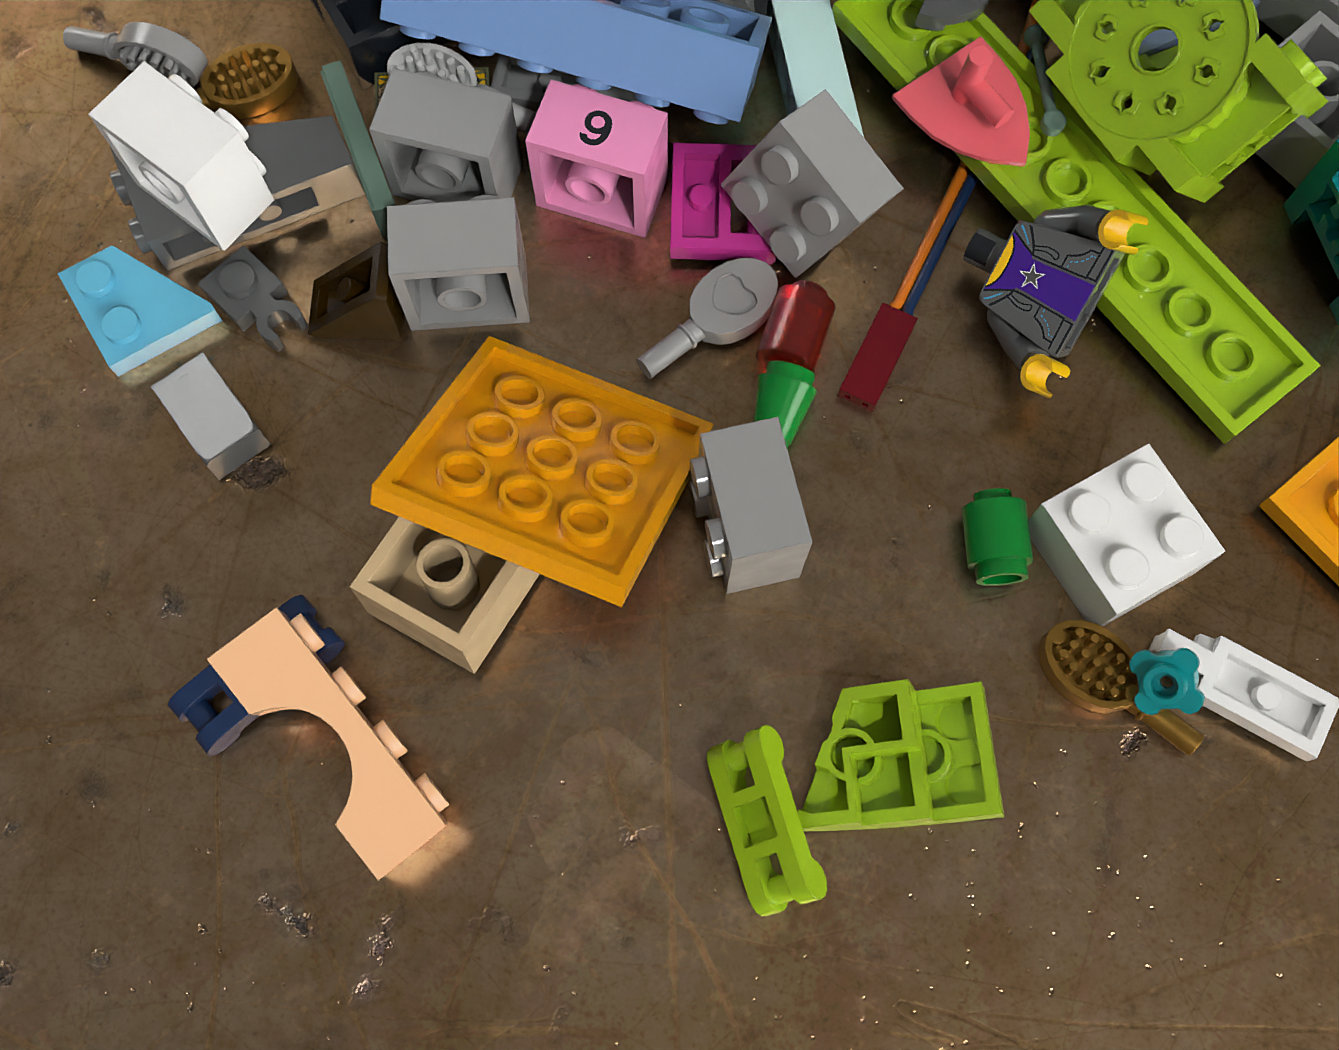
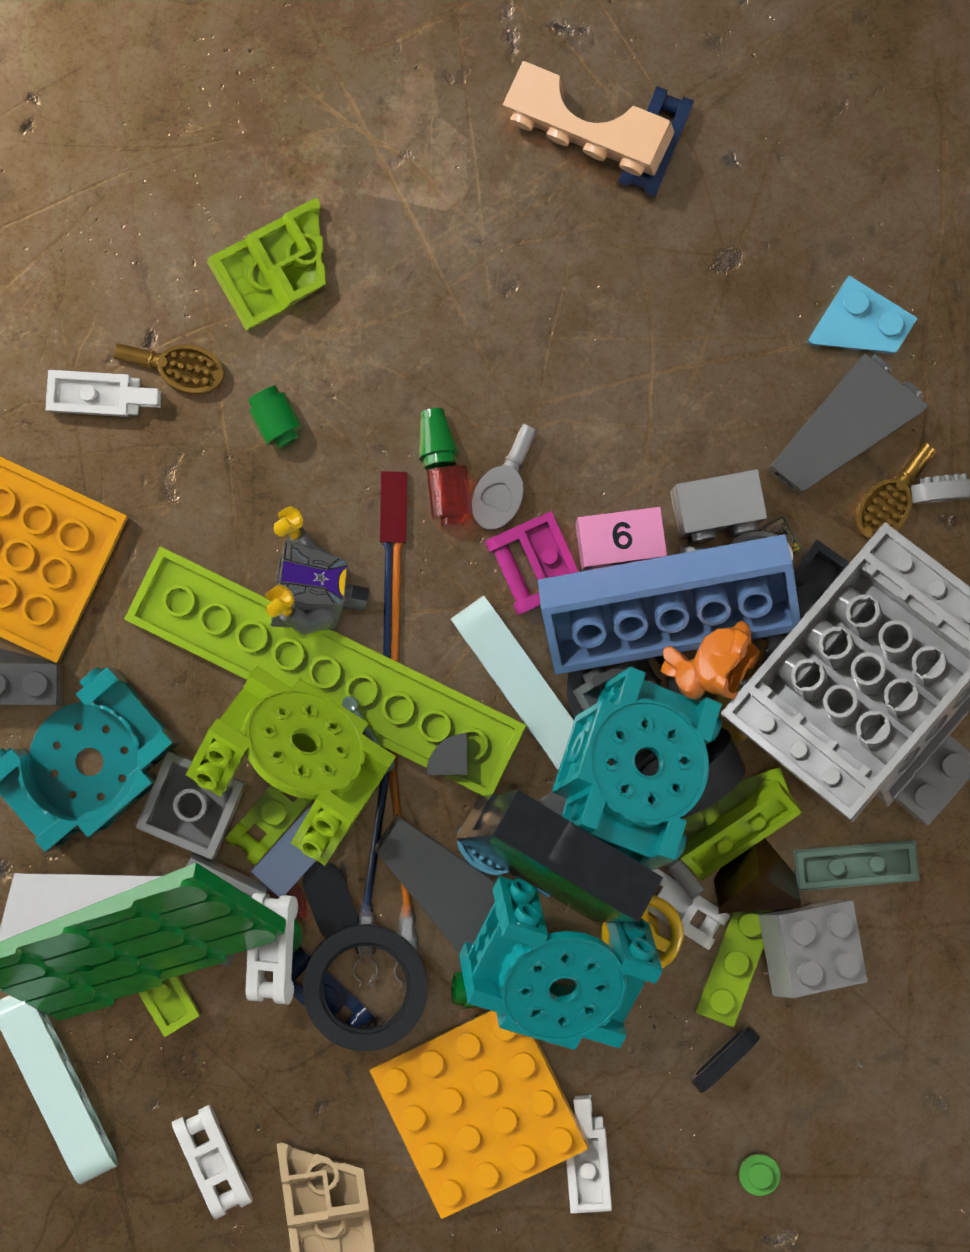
camera: 150 degrees right, 15 degrees up
white brick [88,61,274,251] -> none
slope [151,352,271,480] -> none
dark grey plate [198,246,308,352] -> none
dark brown slope [308,241,404,340] -> none
sand green tile [320,60,396,241] -> none
tan brick [350,517,540,674] -> none
light orange plate [370,336,714,607] -> none
light grey brick [387,195,530,331] -> none
light grey brick [688,417,813,594] -> none
lime plate [707,725,827,916] -> none
light grey brick [720,89,904,278] -> none
coral shield [892,36,1030,167] -> none
white brick [1028,444,1226,627] -> none
teal plate [1130,648,1205,715] -> none

